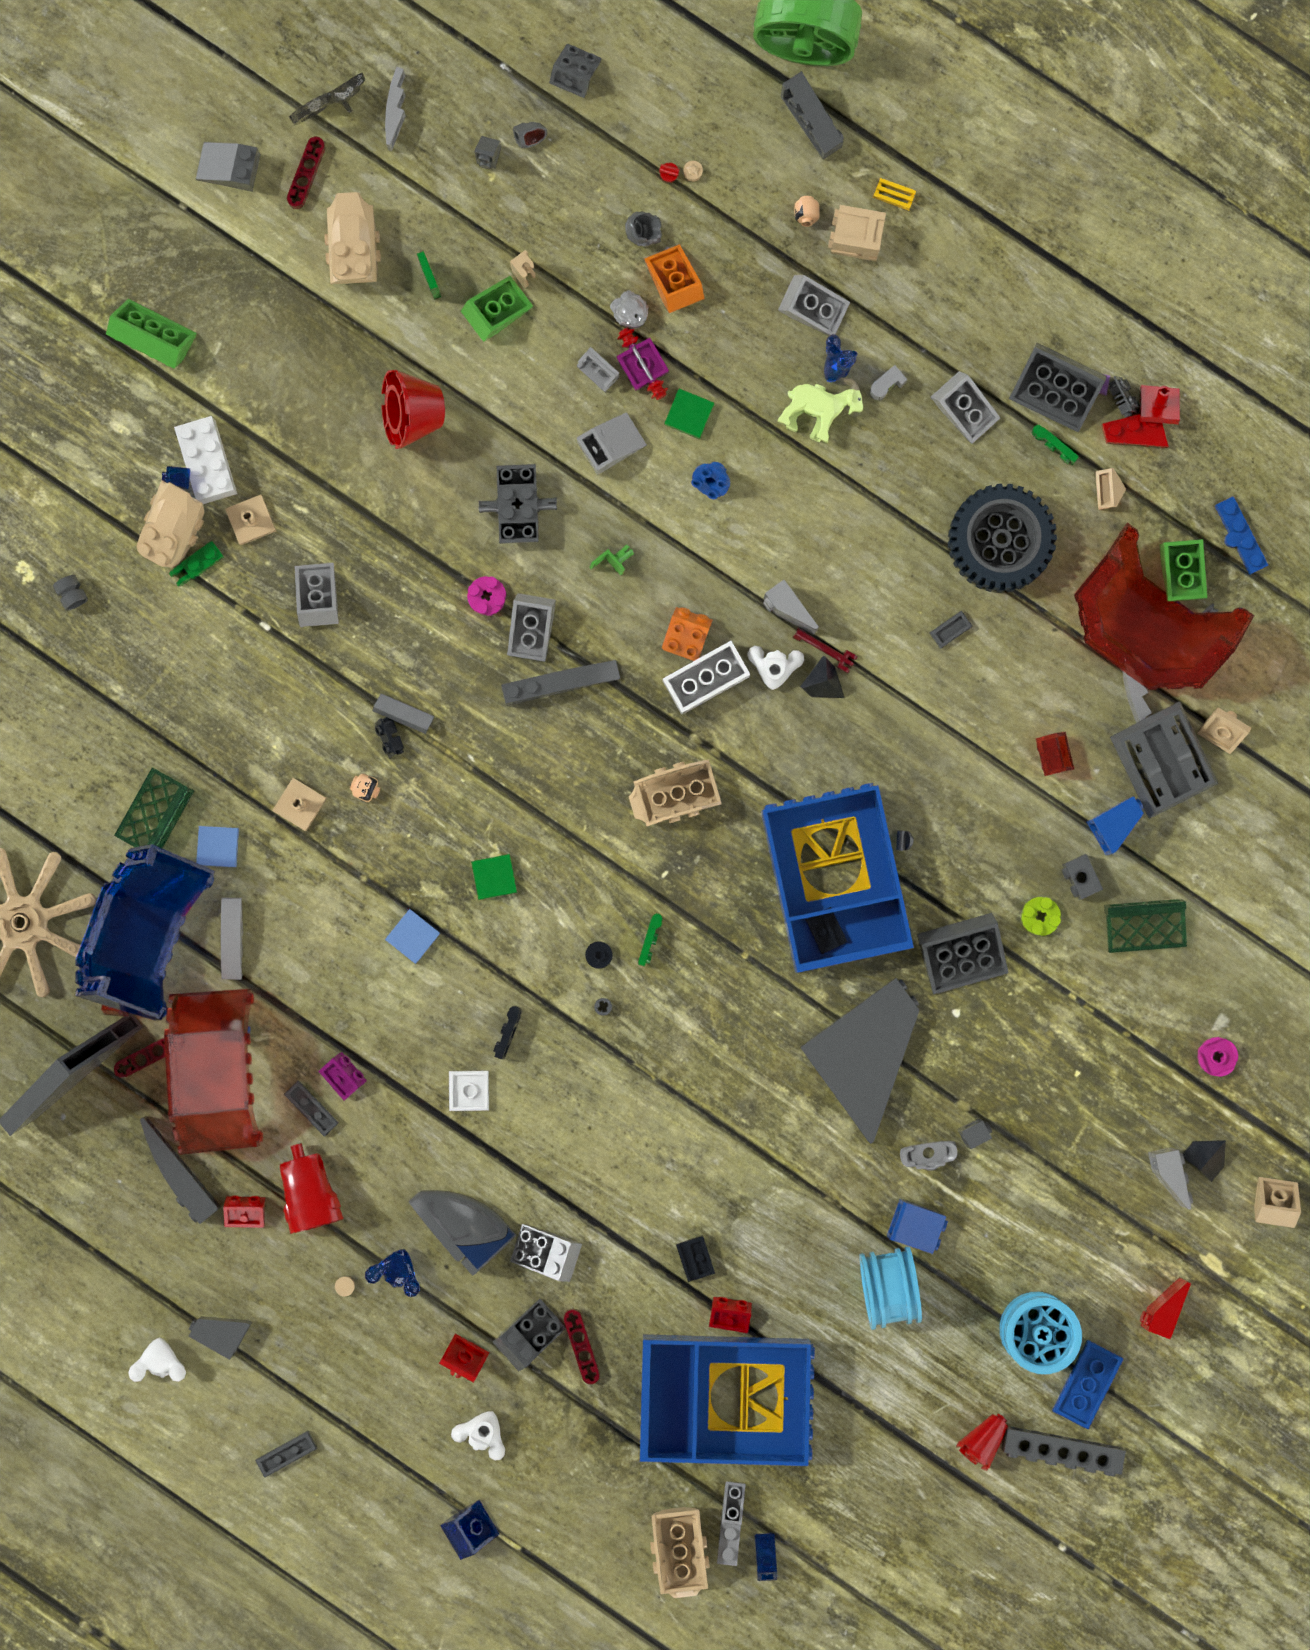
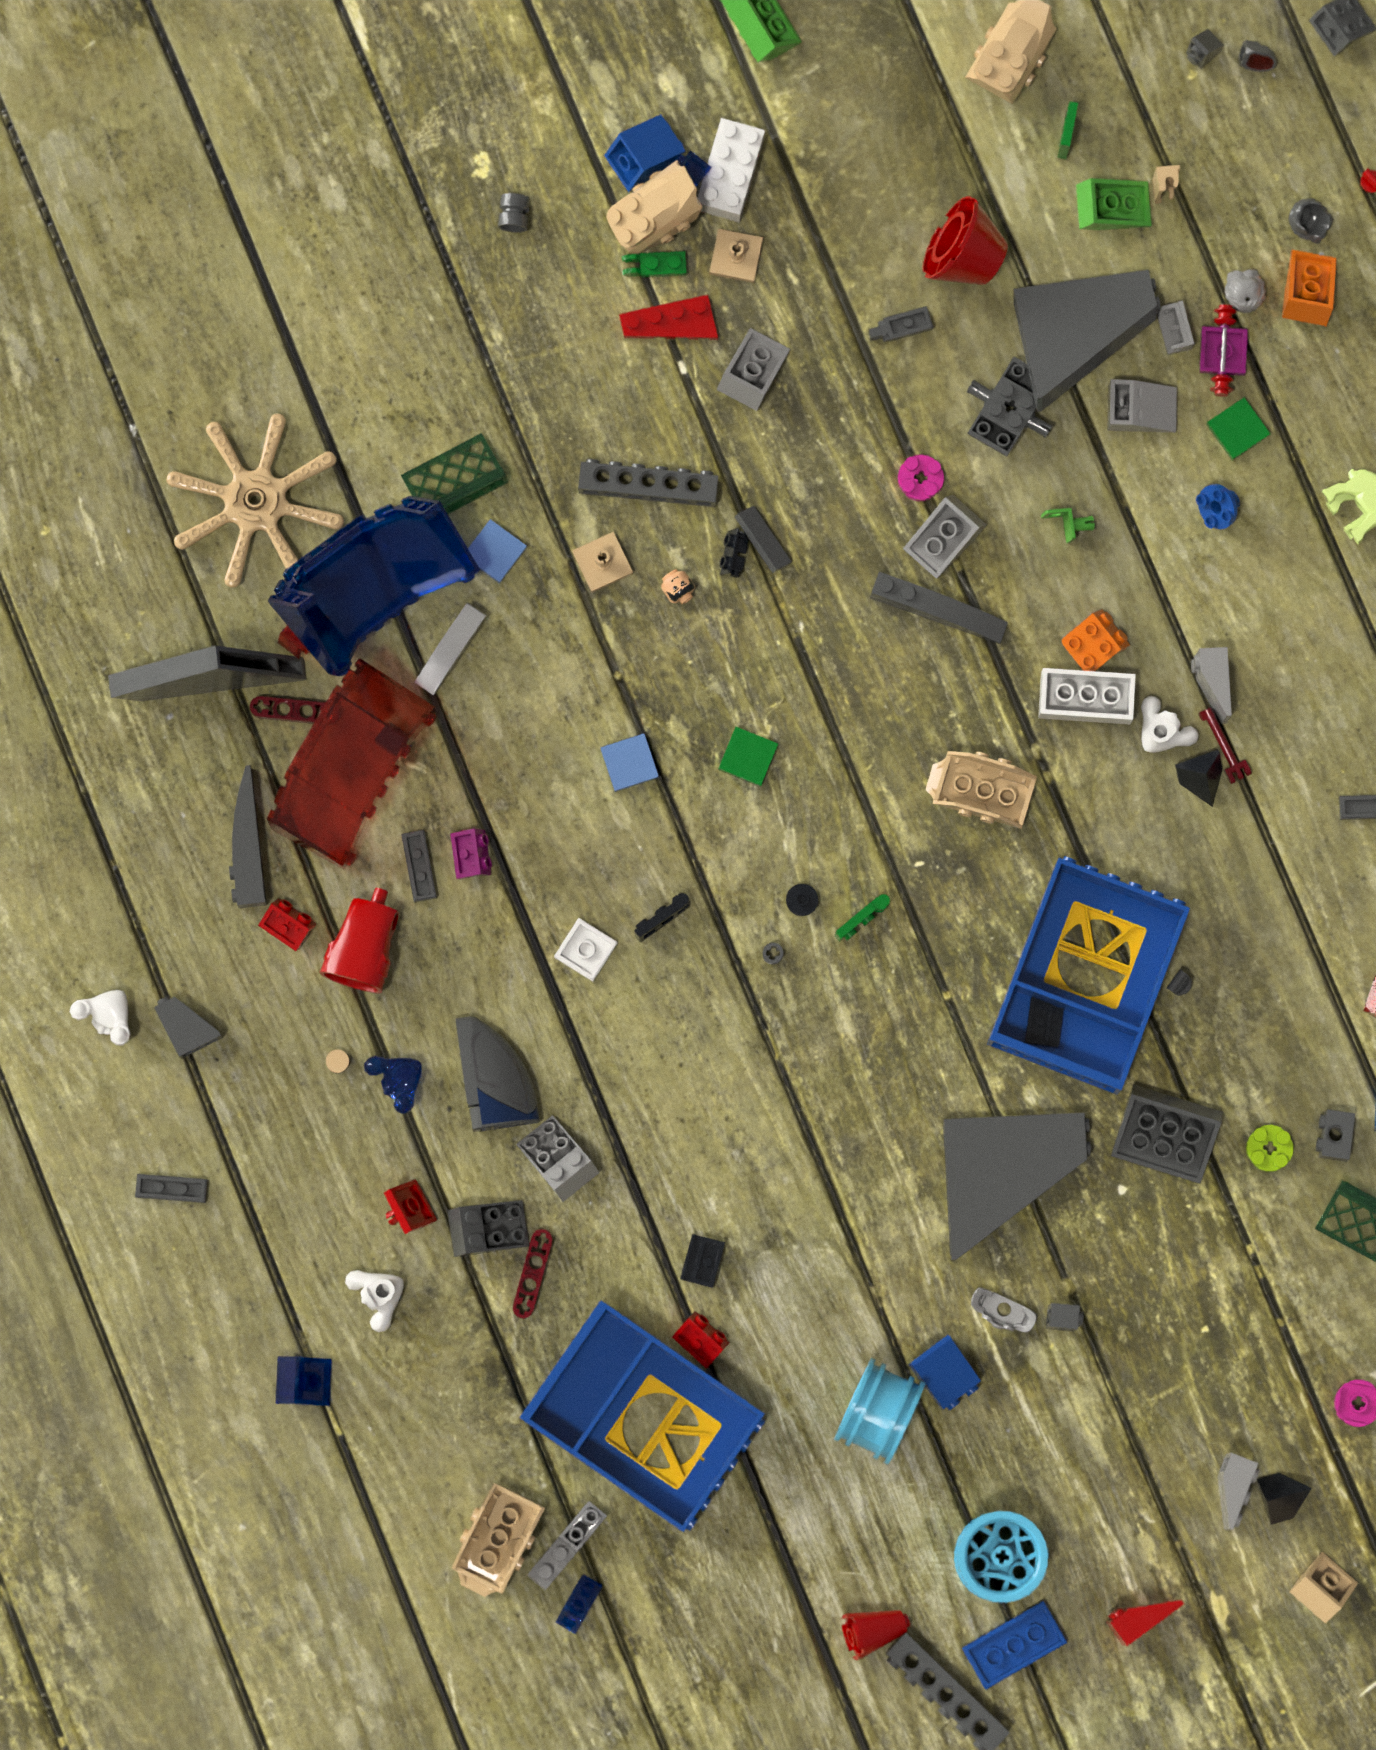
camera: 30 degrees right, 5 degrees down
none -> dark grey brick [578,459,718,507]
none -> blue slope [604,114,686,192]
none -> red wing [619,295,718,340]
none -> dark grey hinge [868,306,934,342]
none -> dark grey slope [1013,270,1160,412]

